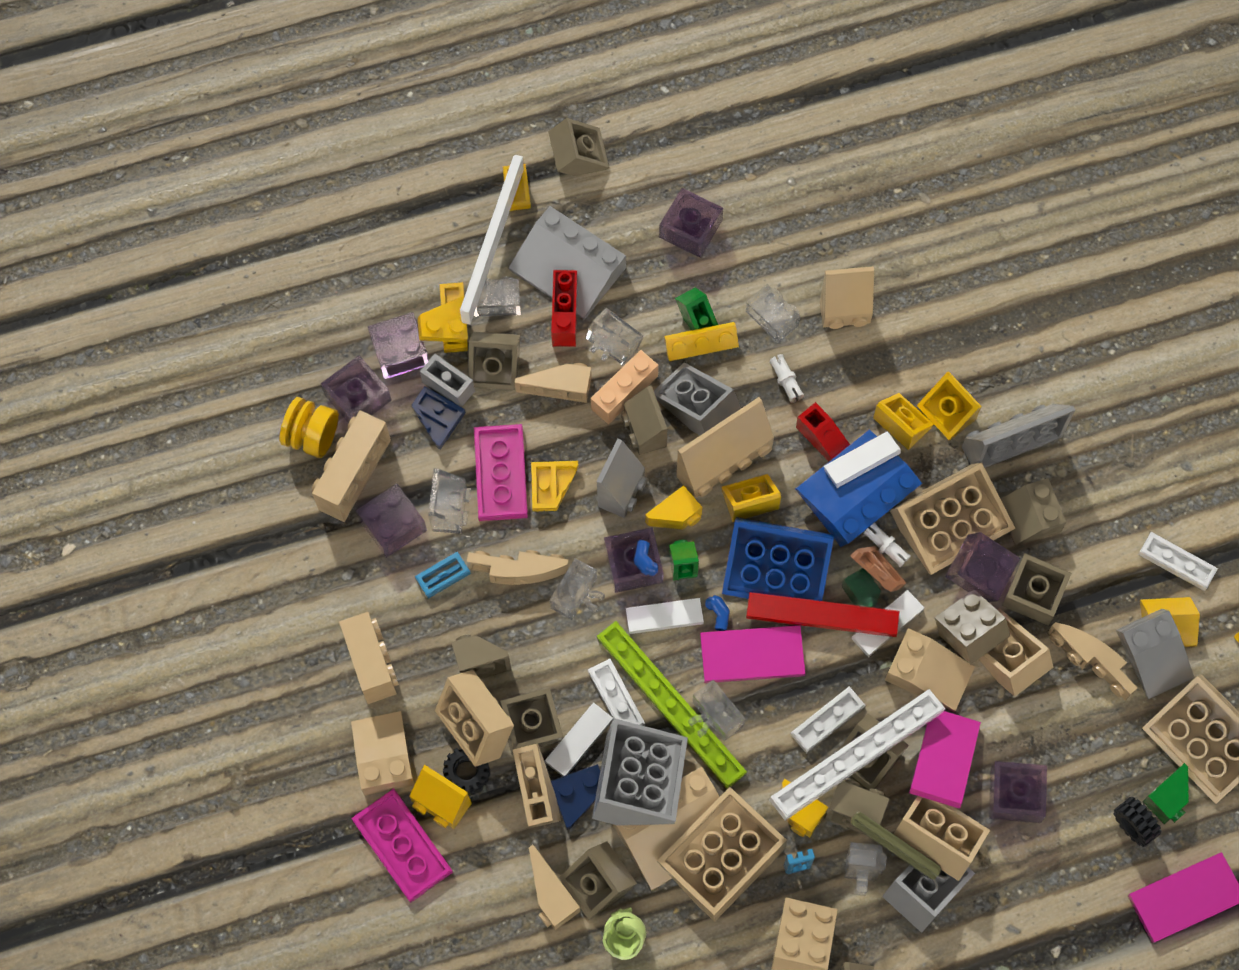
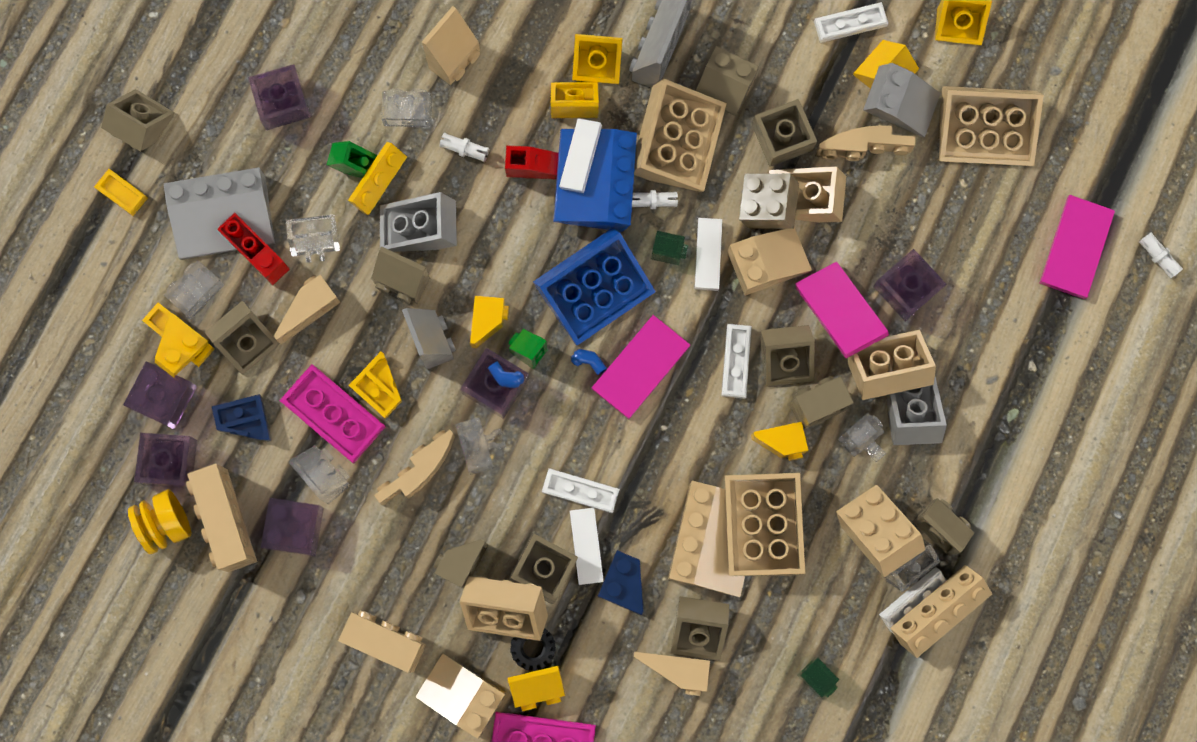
camera: 50 degrees left, 10 degrees up
dark azure tile [415,551,471,599] -> none
light grey brick [420,354,475,407] -> none
white tile [460,155,524,325] -> none
tan slope [513,744,561,827] -> none
light nougat brick [591,350,658,425] -> none
light grey slope [592,718,688,825] -> none
lime tile [597,621,747,789] -> none
yellowish green helmet [602,907,646,960] -> none
white tile [626,598,704,634] -> none
tan slope [677,397,774,498] -> none
clear brick [688,680,745,741] -> none
yellow slope [721,474,781,522] -> none
red tile [746,592,900,637] -> none
white tile [769,689,945,821] -> none
dark azure tile [784,849,815,874] -> none
nougat wing [850,546,906,592] -> none
olive axle [851,811,941,880] -> none
clear purple brick [945,532,1020,602] -> none
black tyre [1113,797,1162,847] -> none
green slope [1142,763,1189,825] -> none

